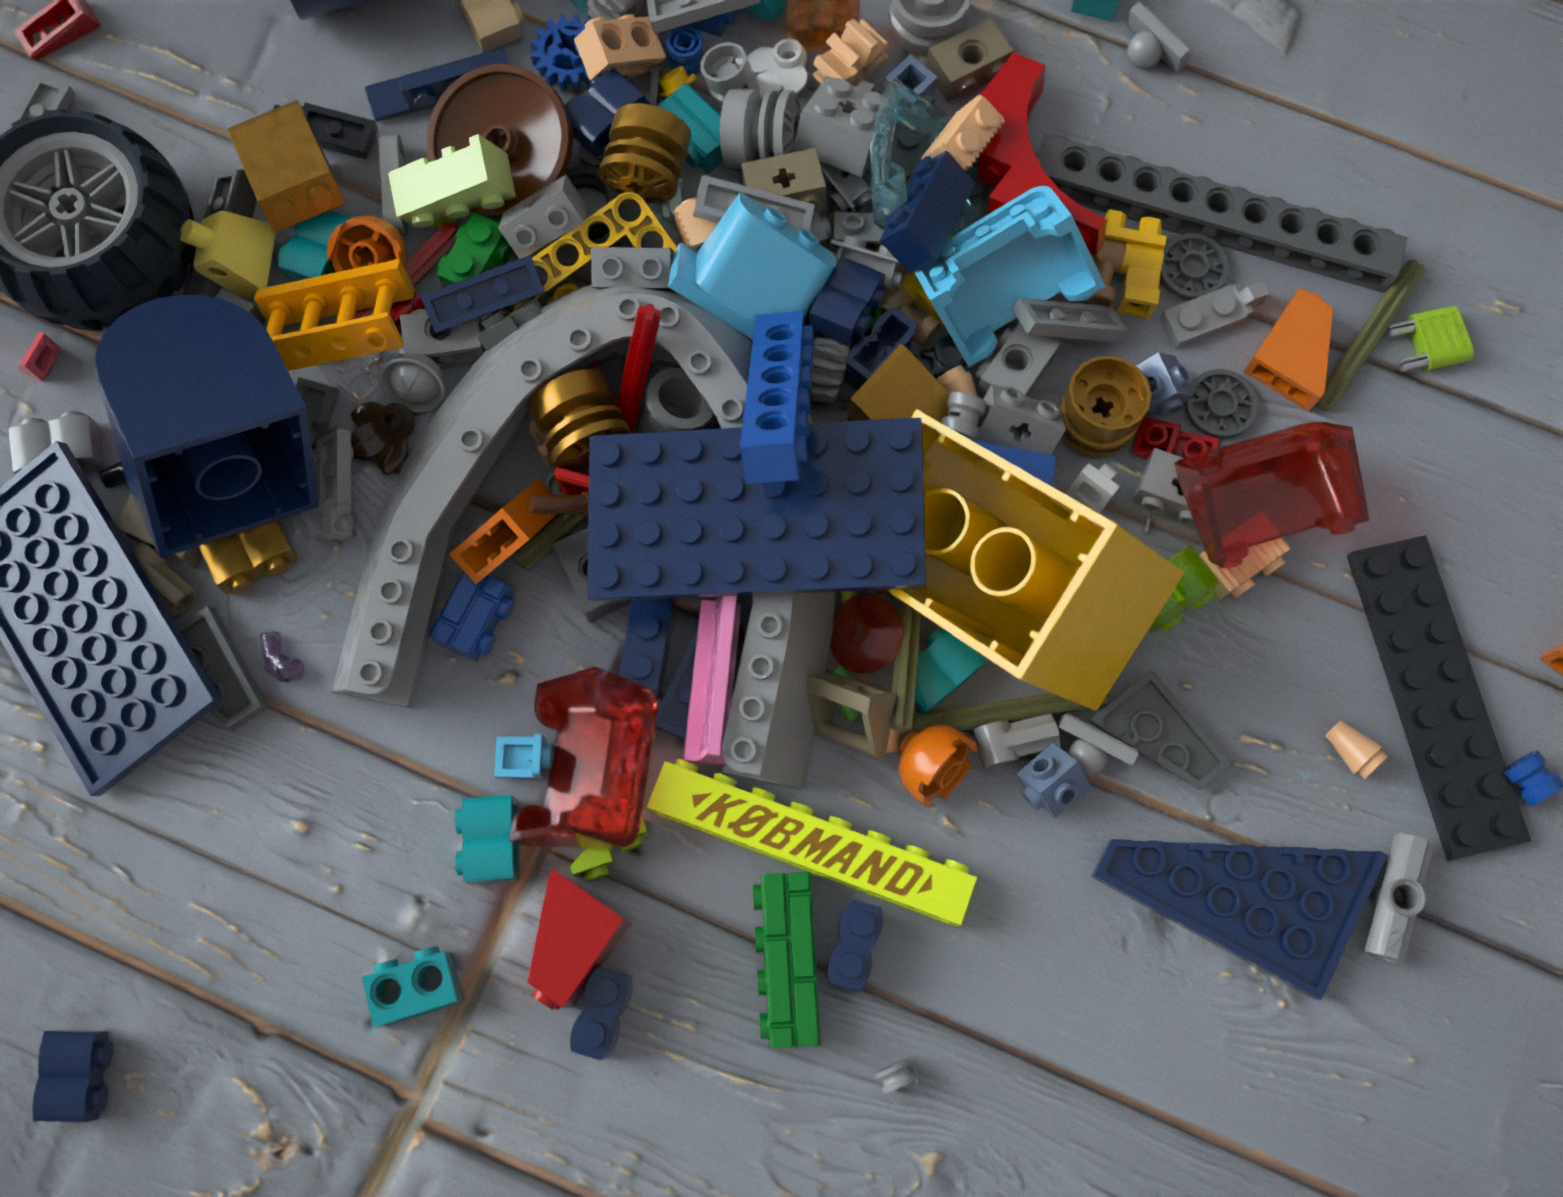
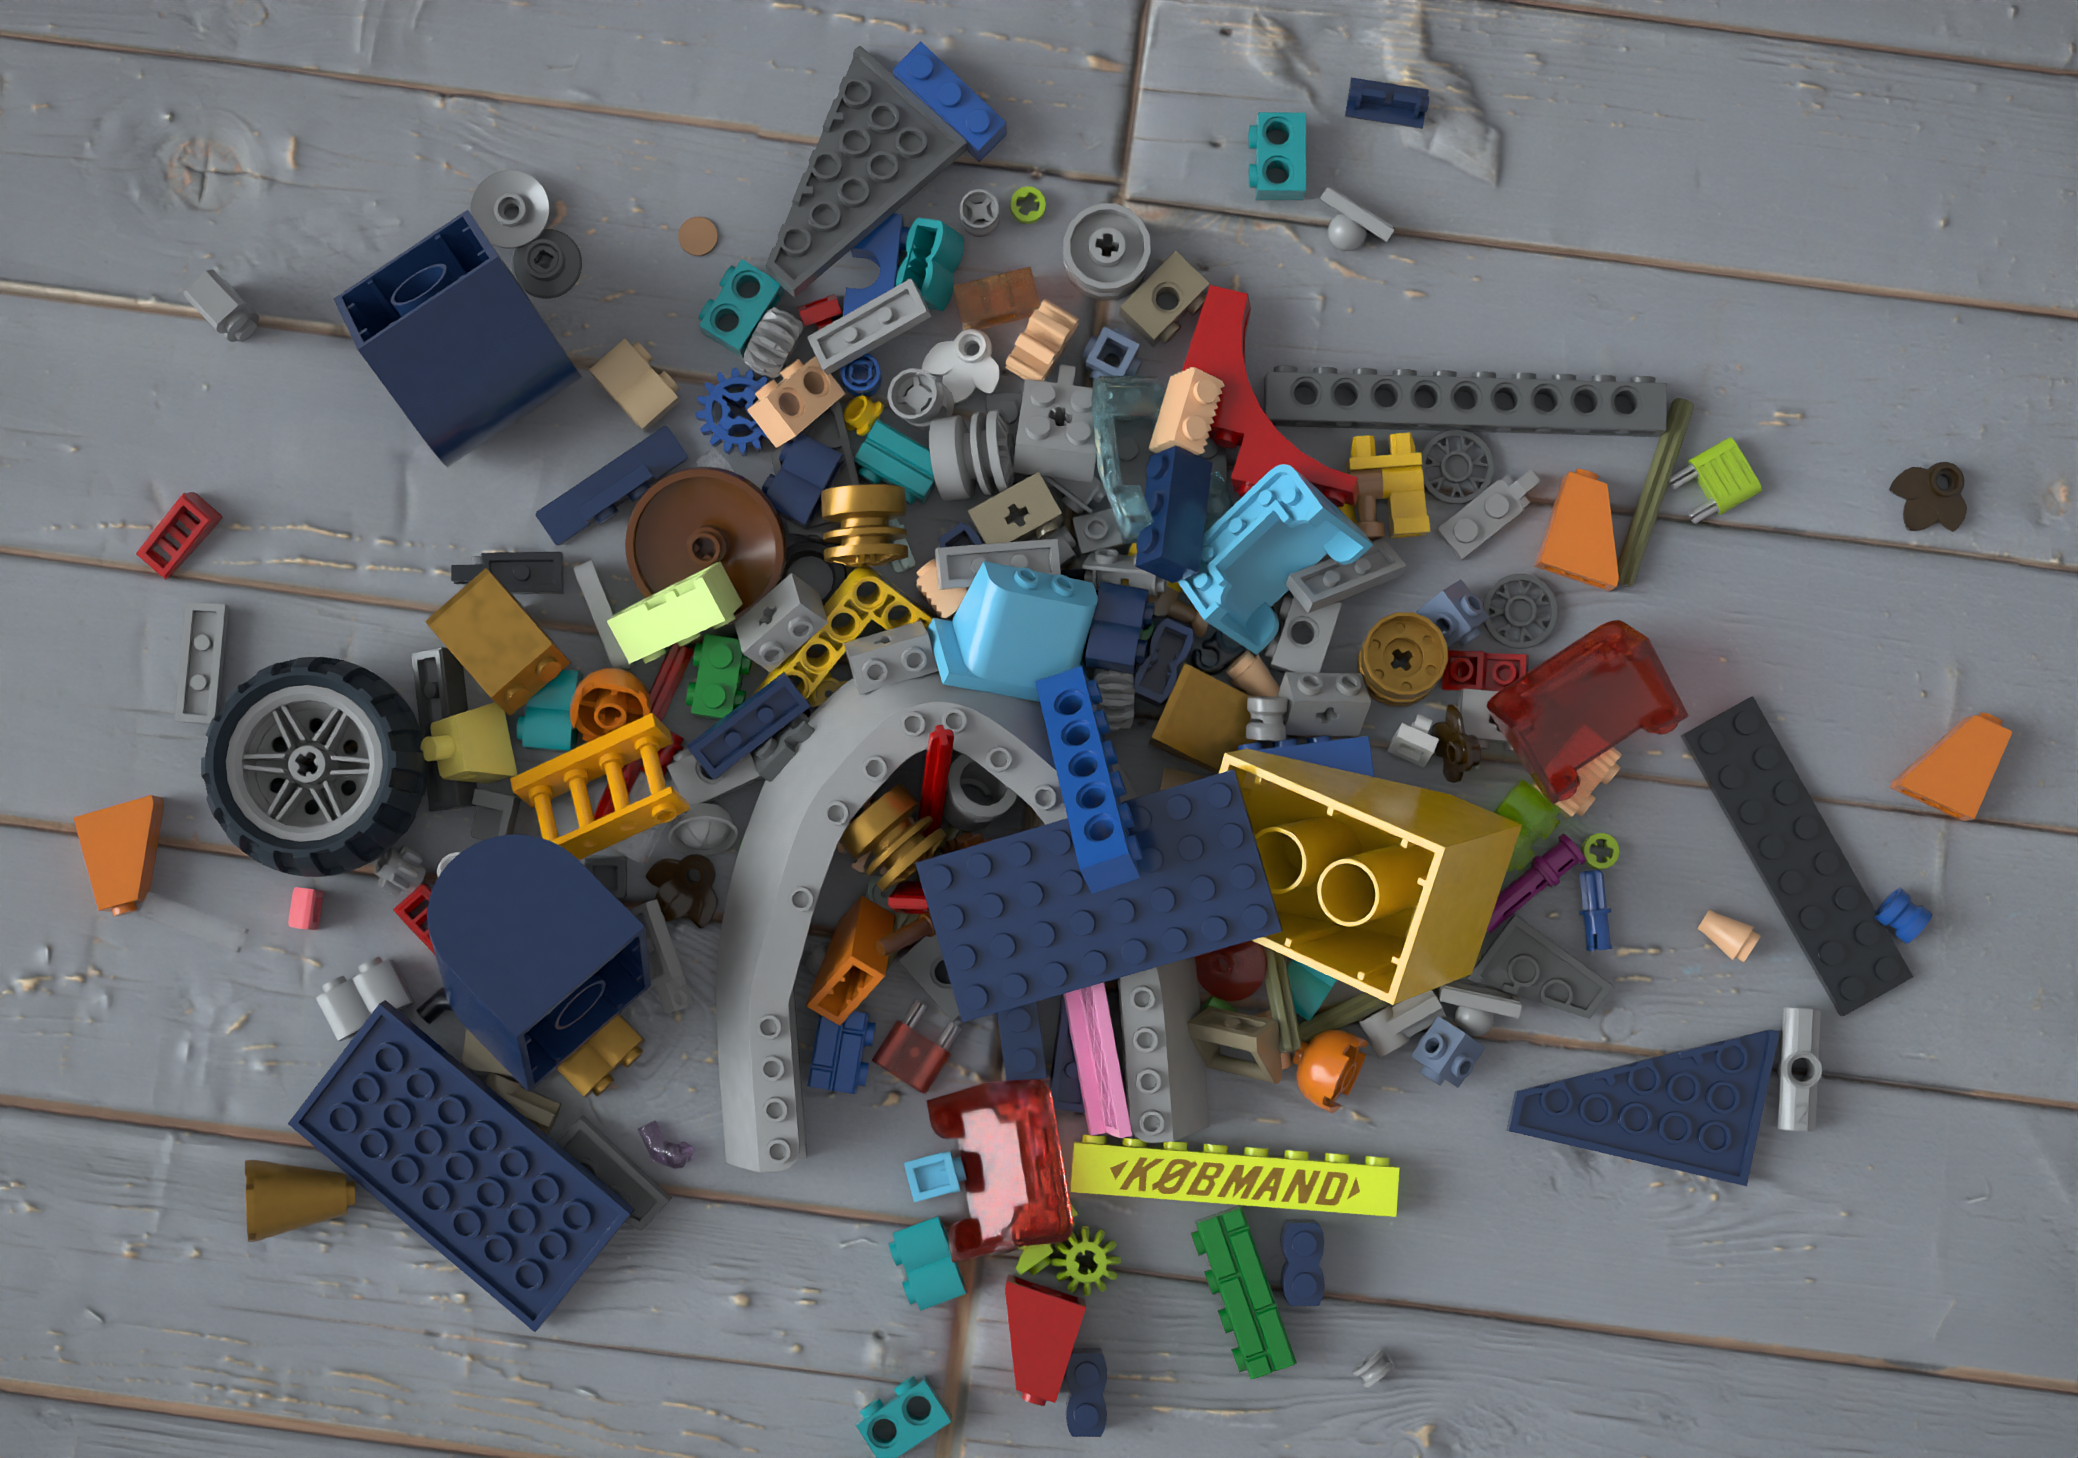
camera: 15 degrees left, 10 degrees up
none -> clear red piece [872,1000,961,1095]
none -> lime gear [1052,1225,1121,1296]
none -> dark brown plate [1431,704,1481,783]
none -> magenta pin [1487,833,1586,934]
none -> blue axle [1579,870,1612,951]
none -> lime bush [1580,833,1620,870]

